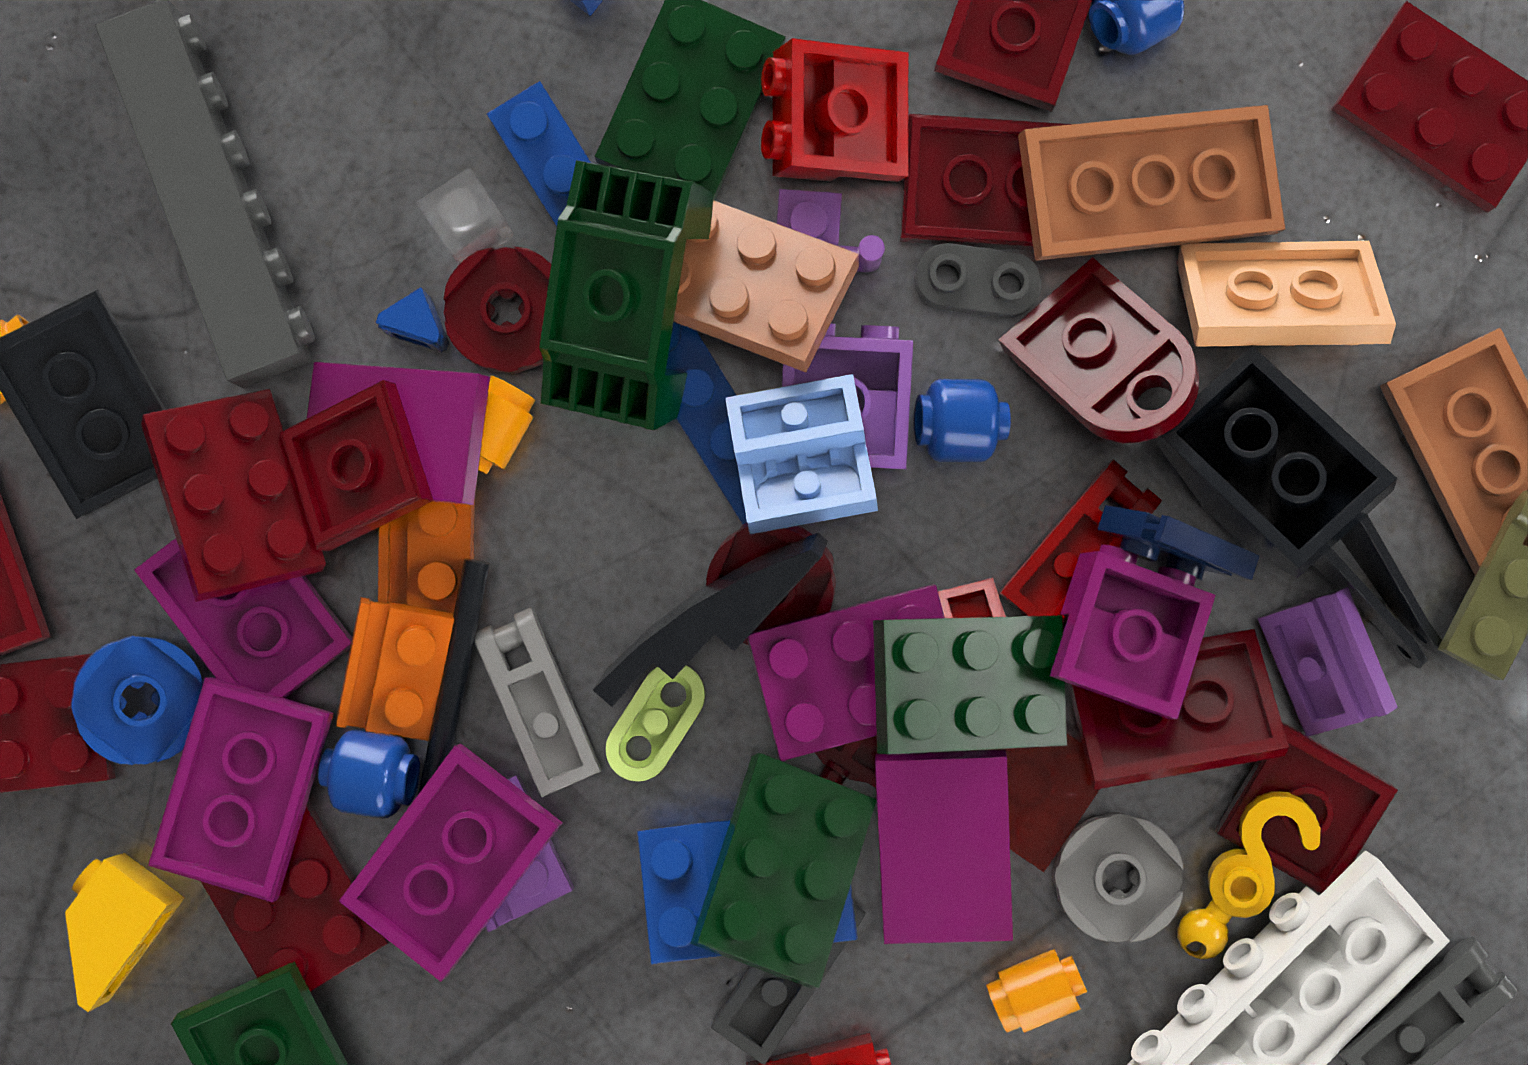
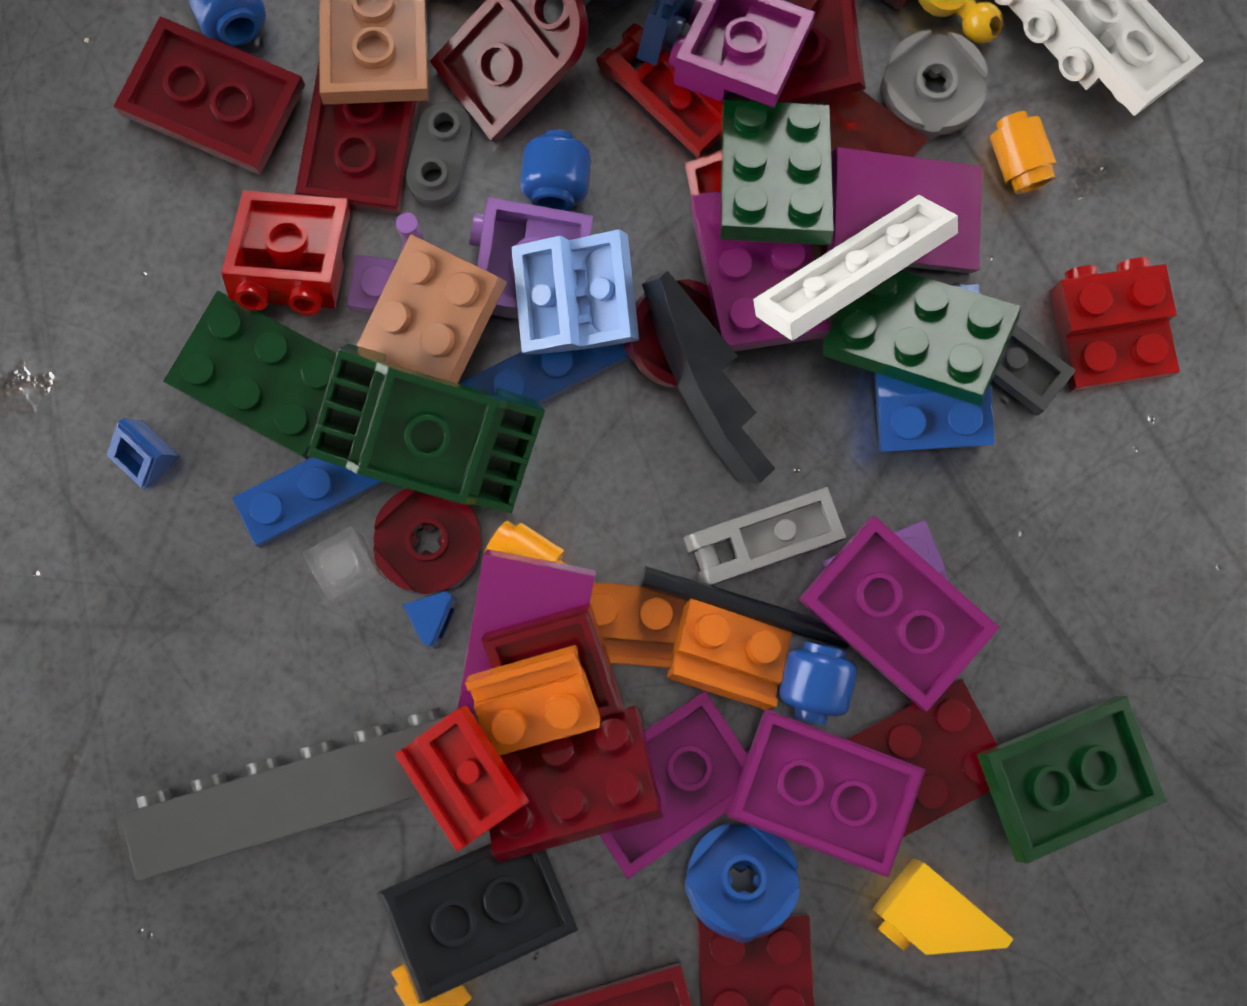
camera: 90 degrees left, 5 degrees down
yellowish green plate [606,665,706,781] -> none
none -> red plate [394,705,530,851]
none -> orange plate [465,645,601,755]
none -> white plate [753,195,958,341]

